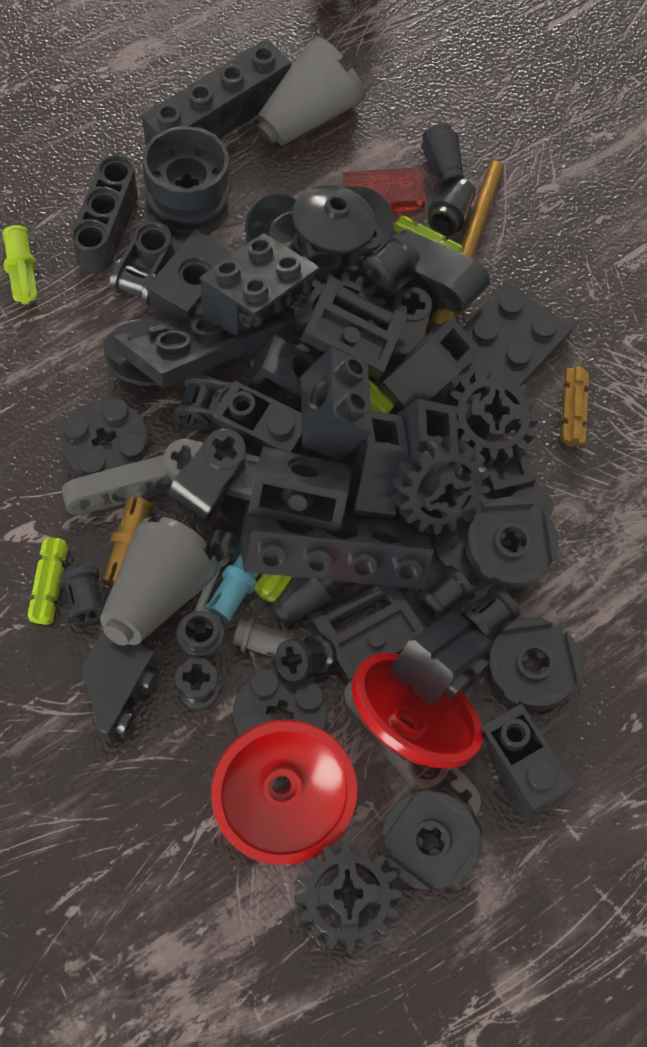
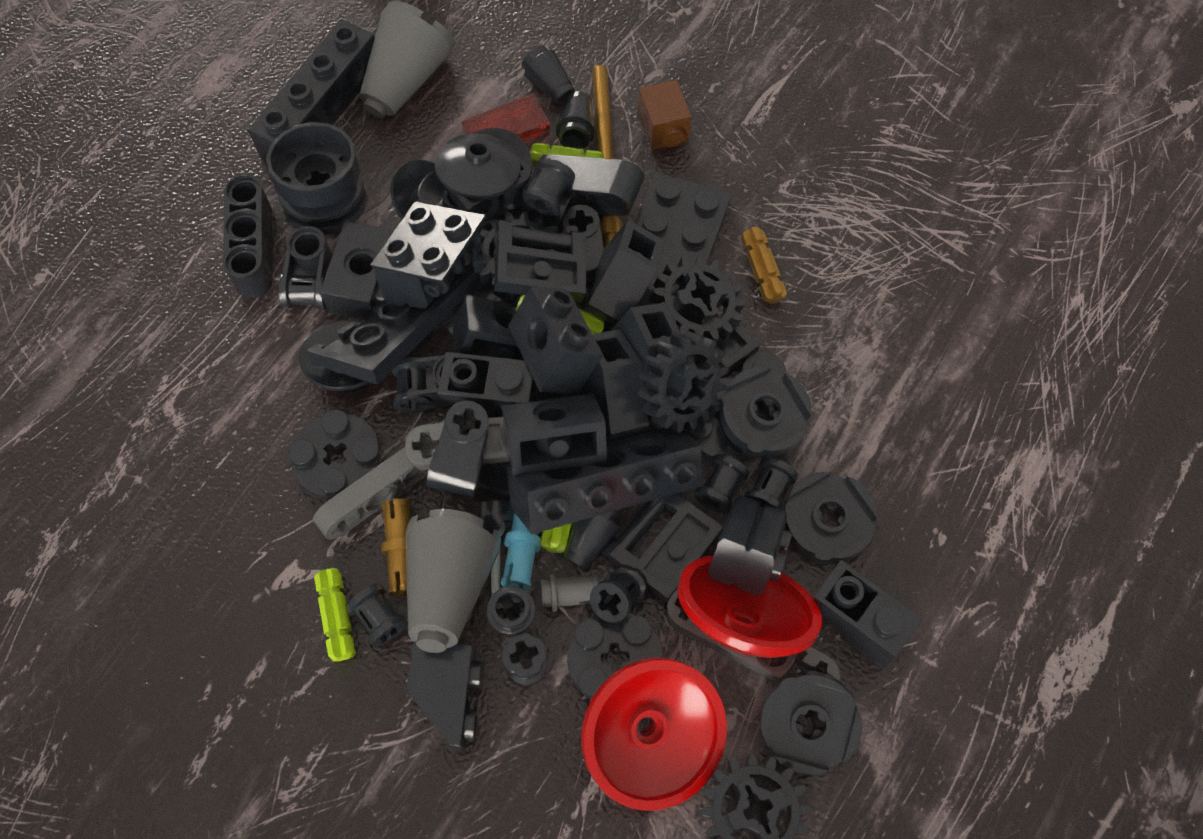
camera: 20 degrees left, 0 degrees up
lime axle [2,225,38,305] -> none
none -> reddish brown brick [638,79,691,150]

